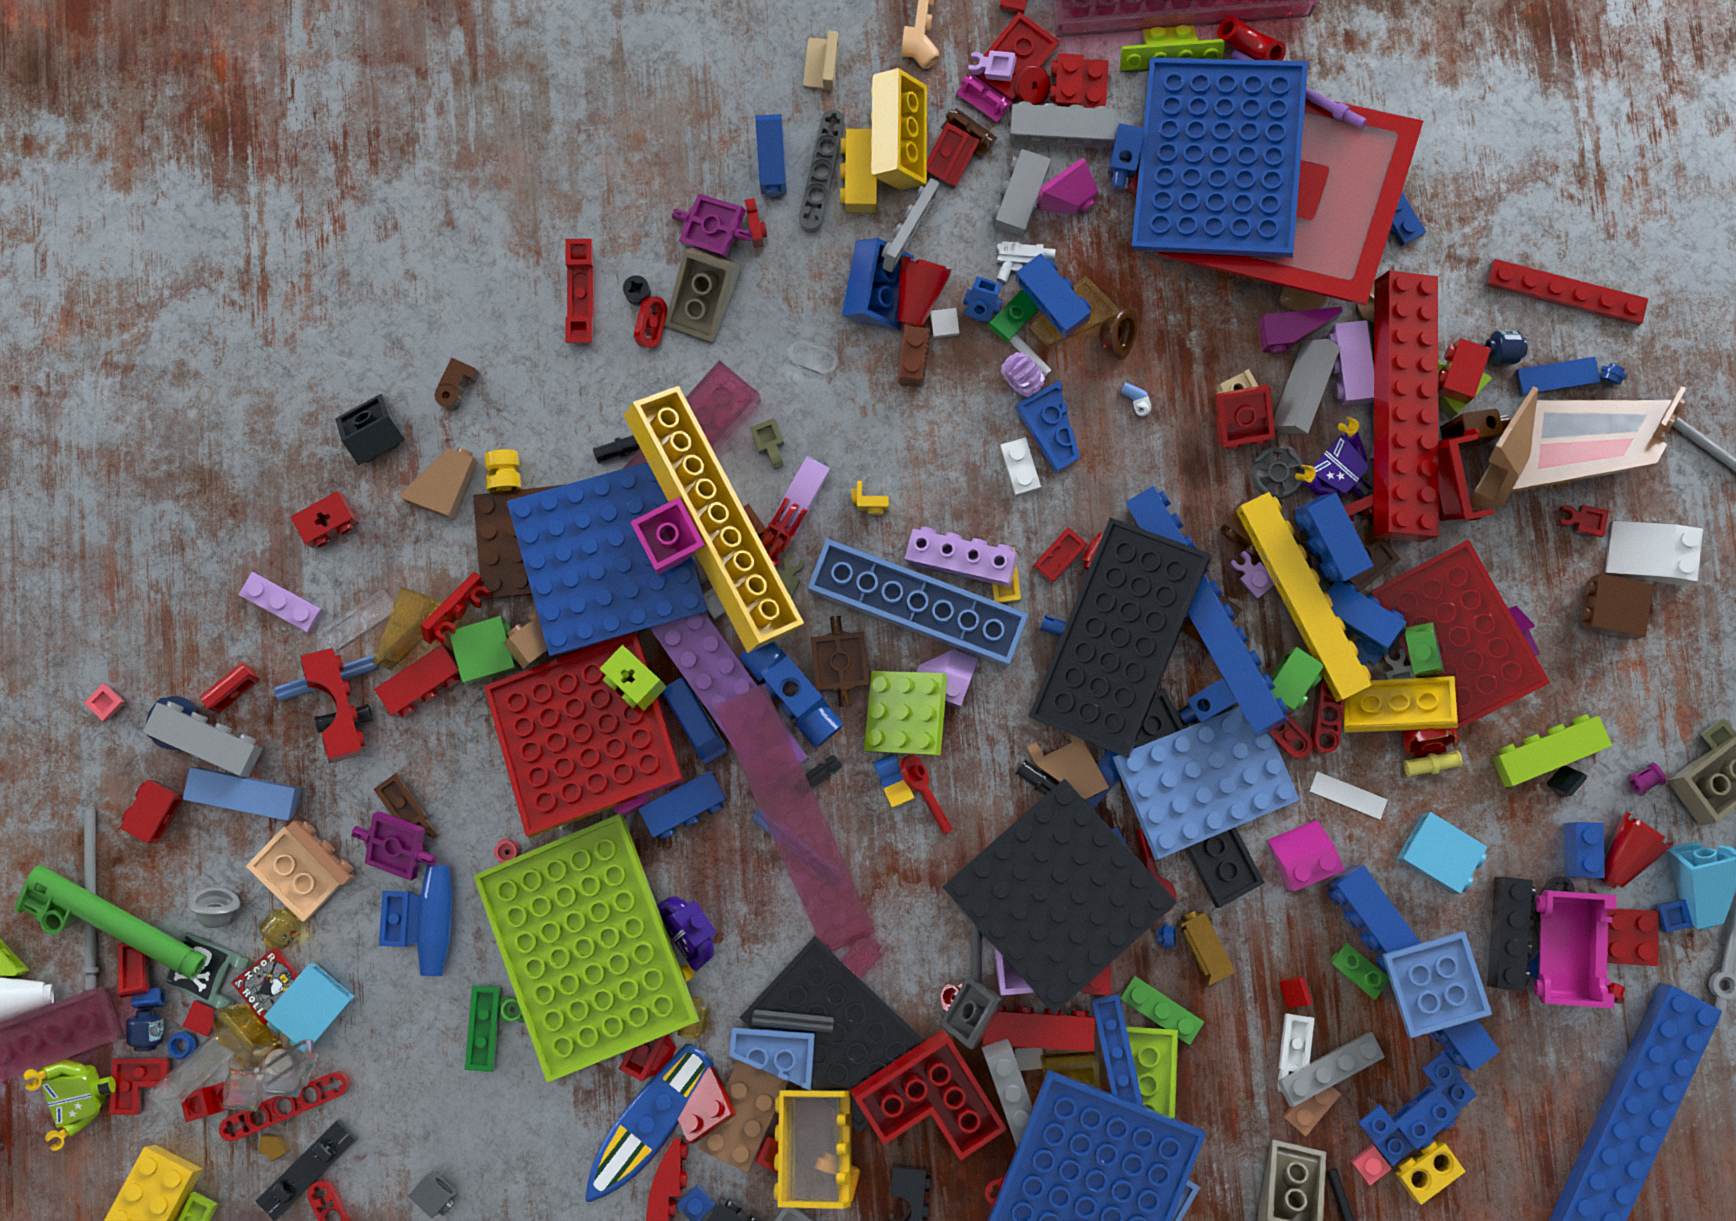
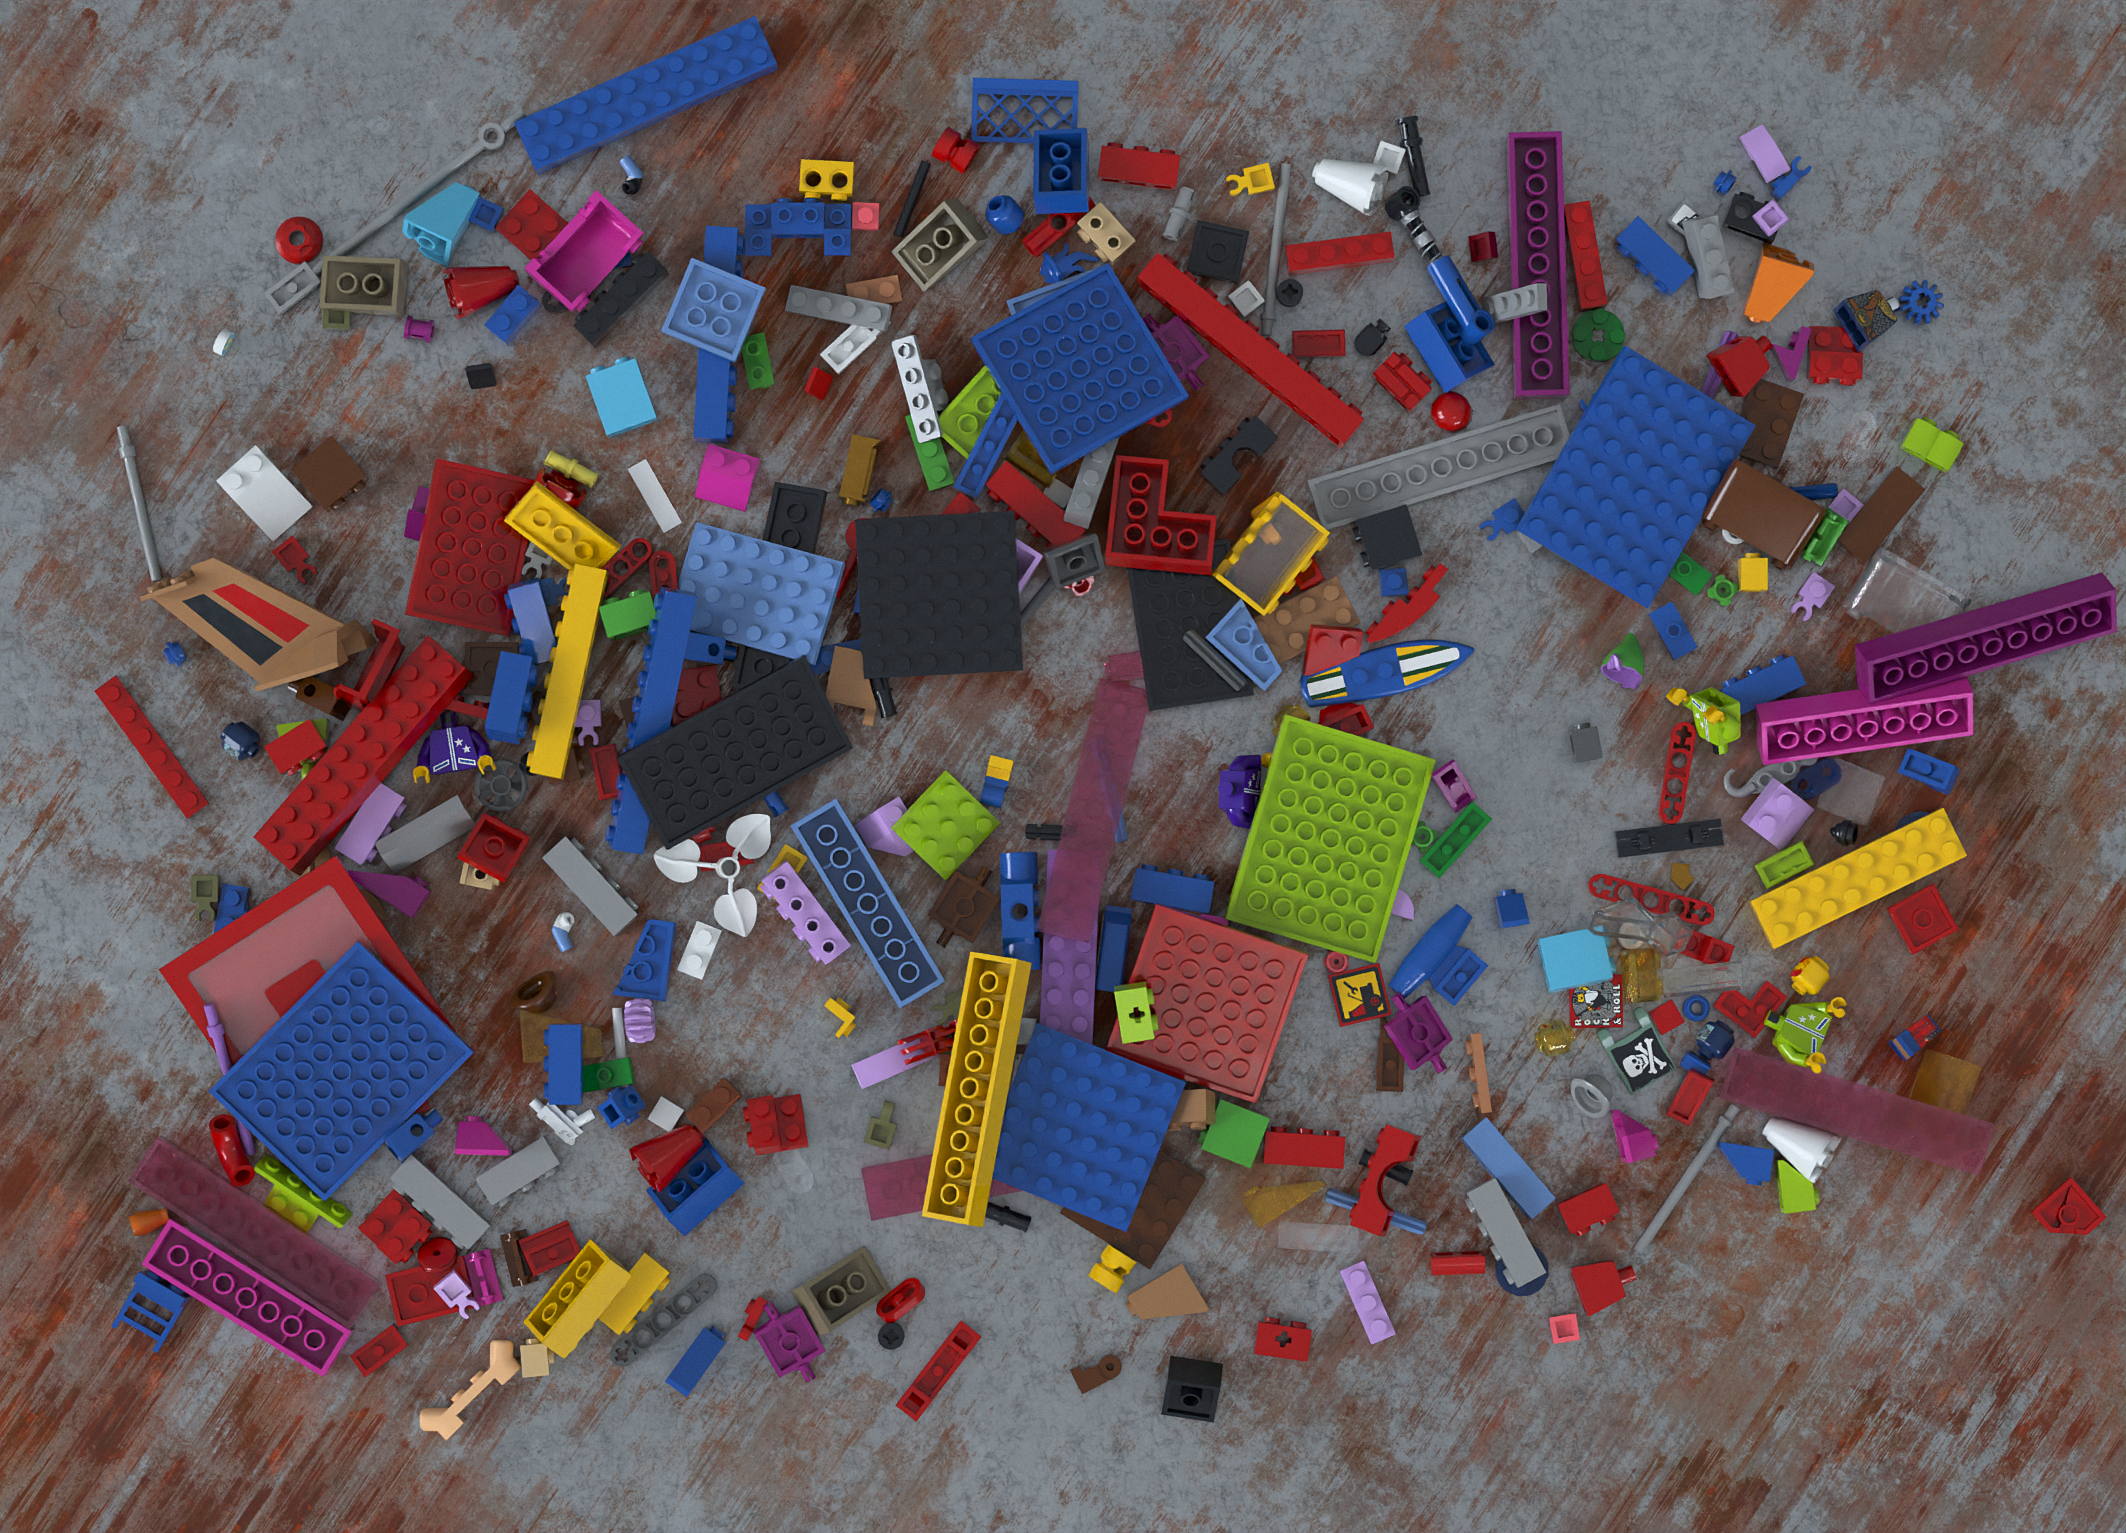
camera: 145 degrees left, 5 degrees up
bright green piece [15,864,207,980] -> none
light nougat plate [246,826,341,922] -> none
red plate [421,572,491,645] -> none
dark pink slope [630,497,705,575] -> none
tan panel [803,30,839,91] -> none
light grey plate [882,178,940,273] -> none
red piece [900,755,953,834] -> none
bright green torso [1405,622,1444,678] -> none
lime brick [1491,714,1613,787] -> none
blue tile [1515,357,1601,396] -> none
red piece [1607,982,1625,1004] -> none
none -> olive plate [191,875,219,921]
none -> tan brick [520,1338,555,1378]
none -> light grey brick [542,836,639,936]
none -> red tile [589,743,622,801]
none -> arm [619,155,643,195]
none -> white plant [654,814,771,937]
none -> red plate [670,665,721,725]
none -> red plate [743,1094,809,1156]
none -> bracket [892,335,948,443]
none -> piece [1328,963,1392,1027]
none -> lavender tile [1391,889,1414,920]
none -> magenta slope [1431,759,1477,813]
none -> blue slope [1494,889,1530,929]
none -> red torso [1569,1260,1637,1317]
none -> dark pink slope [1610,1109,1659,1163]
none -> blue slope [1717,1142,1774,1186]
none -> yellow head [1790,956,1830,995]

